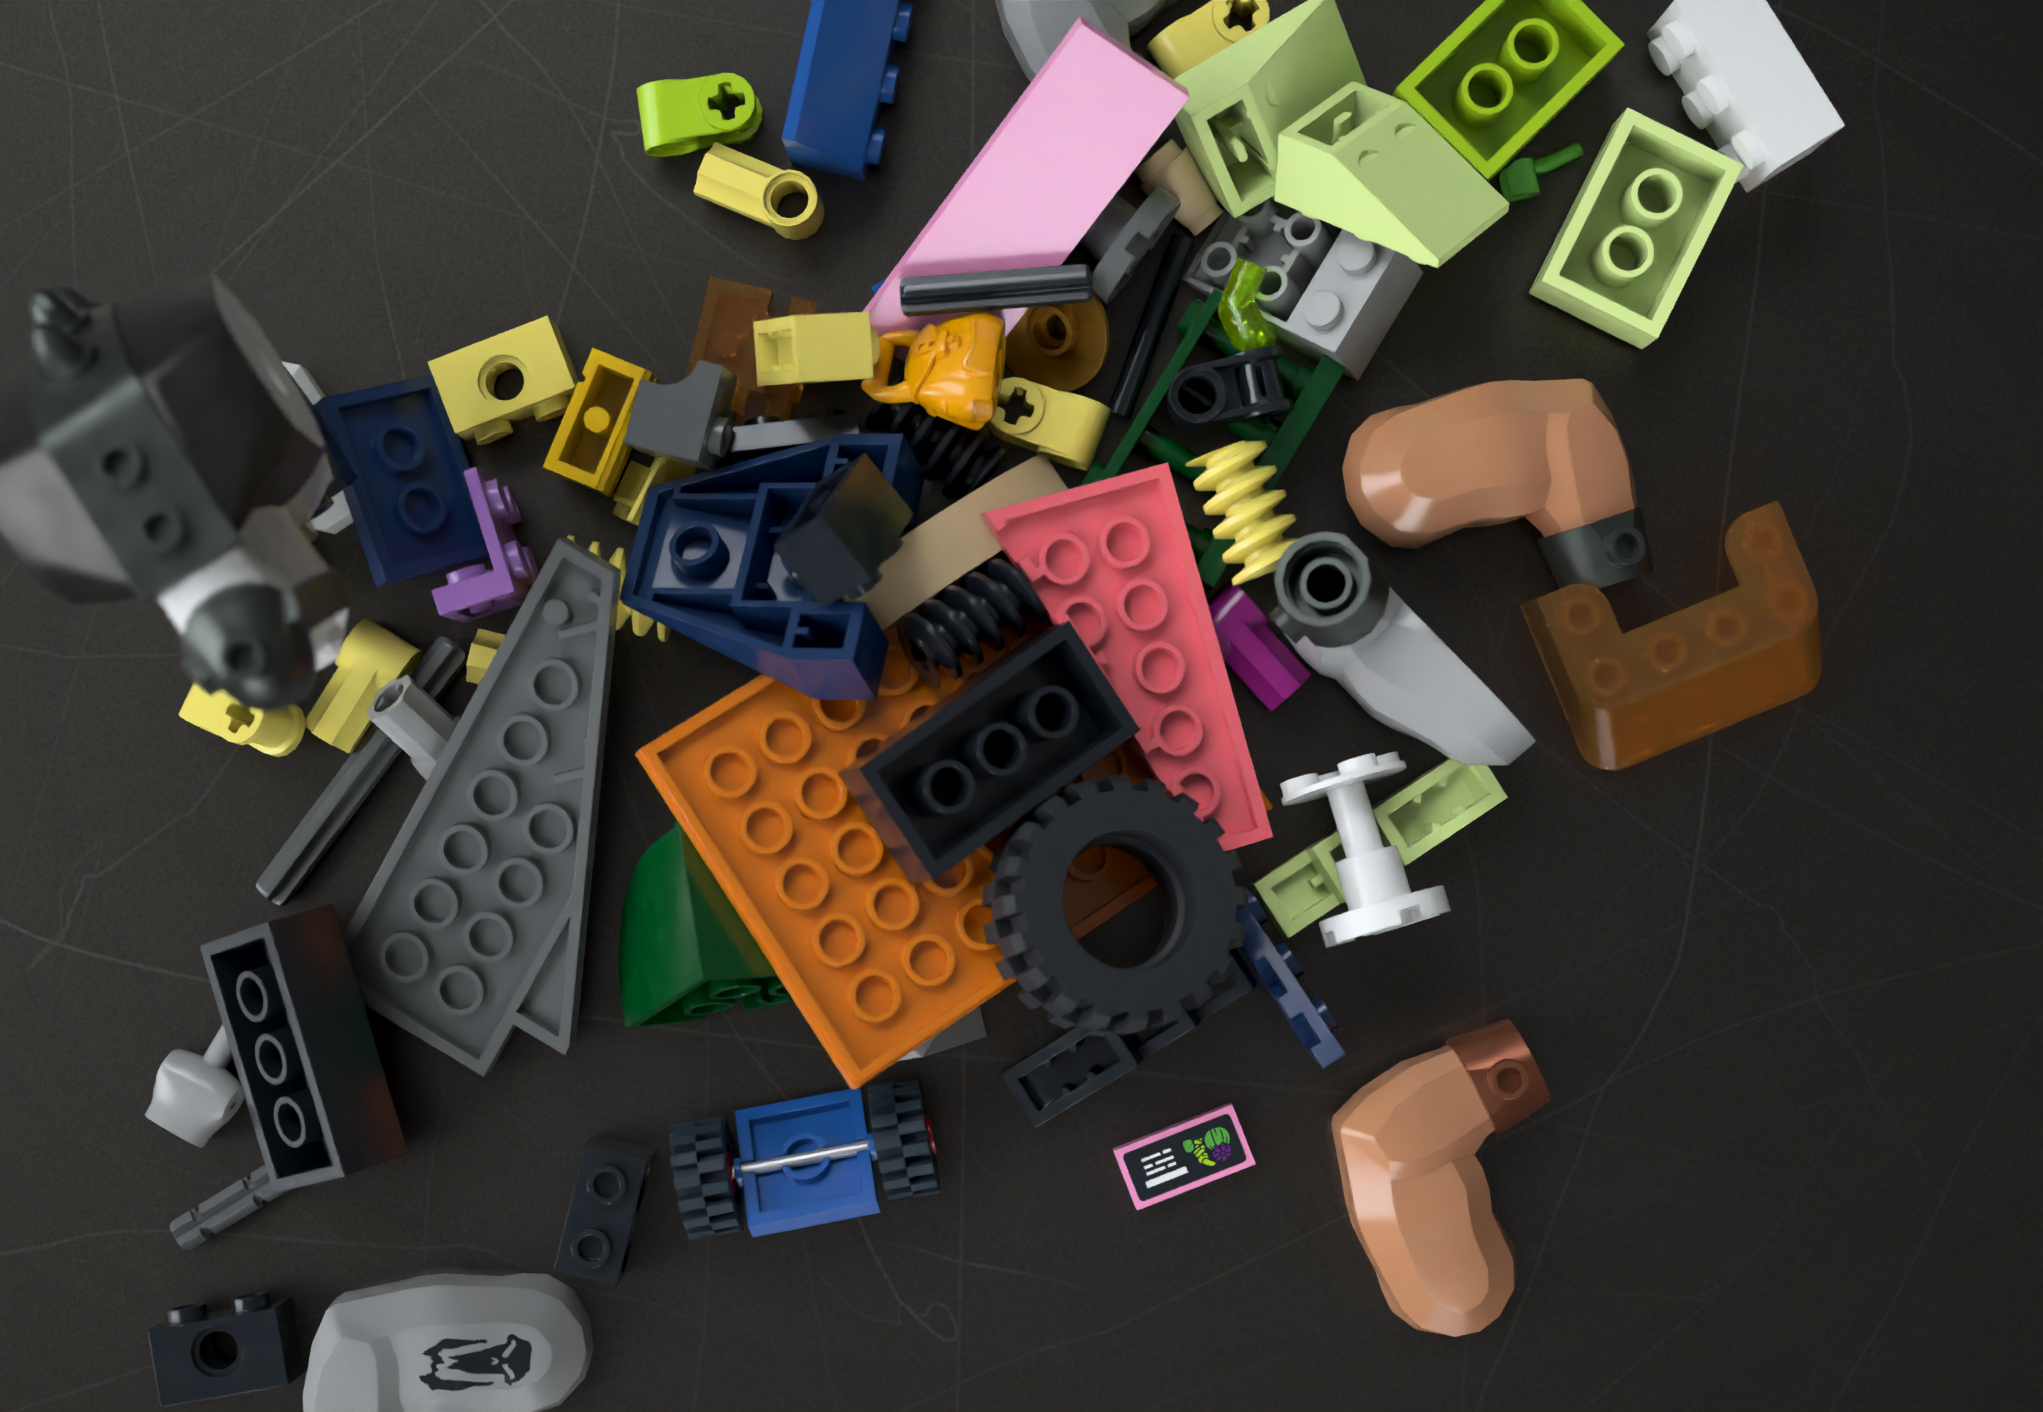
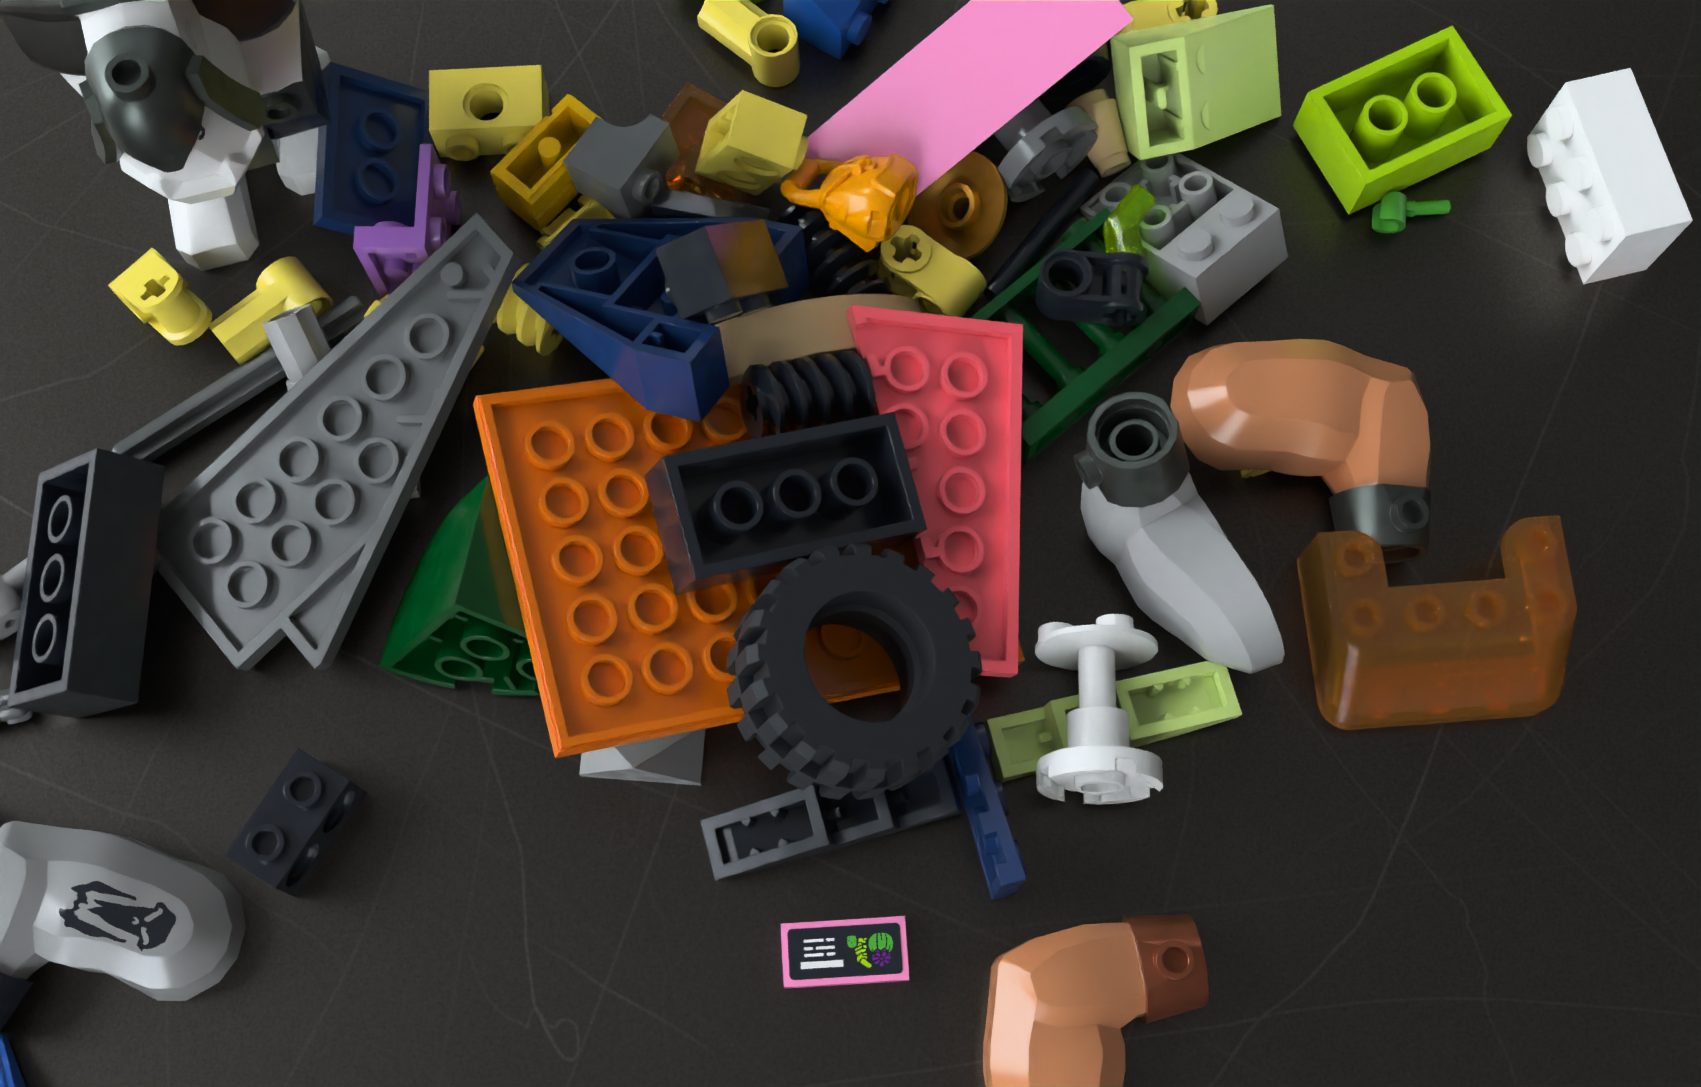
camera: 15 degrees right, 15 degrees down
plate [669,1077,941,1241] -> none
black axle [900,264,1093,317] -> none
light yellow piece [1186,441,1300,586] -> none
magenta piece [1207,581,1311,712] -> none
yellowish green slope [1274,81,1509,268] -> none
yellowish green brick [1529,108,1744,349] -> none

